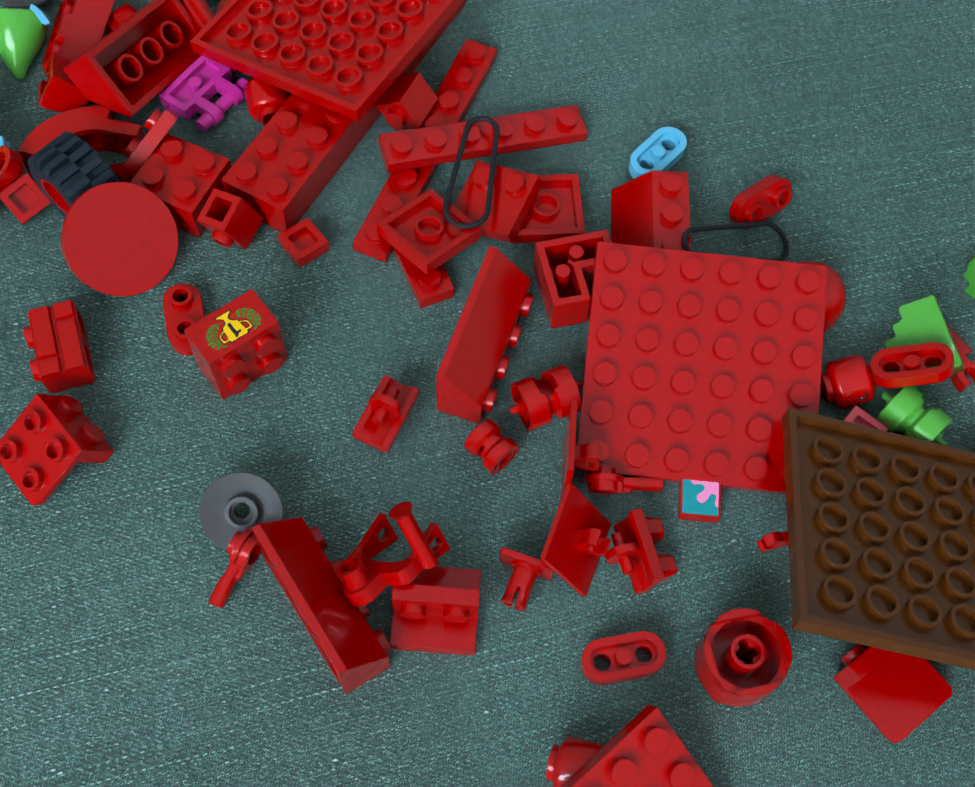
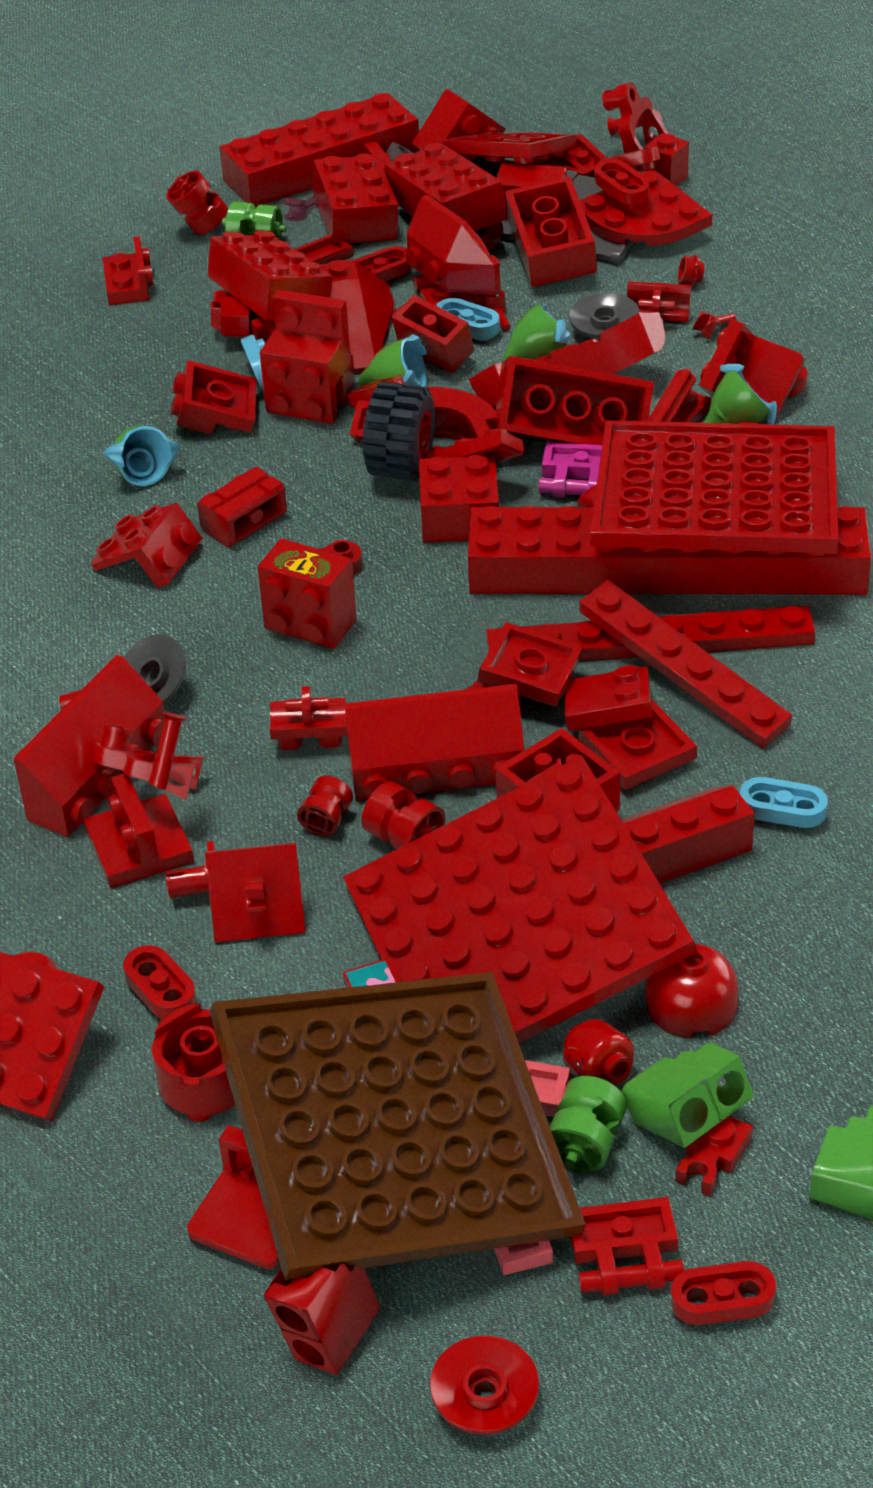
camera: 70 degrees right, 20 degrees down
red tile [60,182,178,297] -> none
red brick [197,188,264,249] -> none
red plate [277,217,330,268] -> none
red brick [376,72,438,131] -> none
black piece [443,116,499,229] -> none
red piece [560,399,601,501] -> none
red plate [584,466,663,495] -> none
red hips [605,509,677,594] -> none
black piece [682,221,789,261] -> none
red plate [729,174,792,229] -> none
red plate [870,342,954,388] -> none

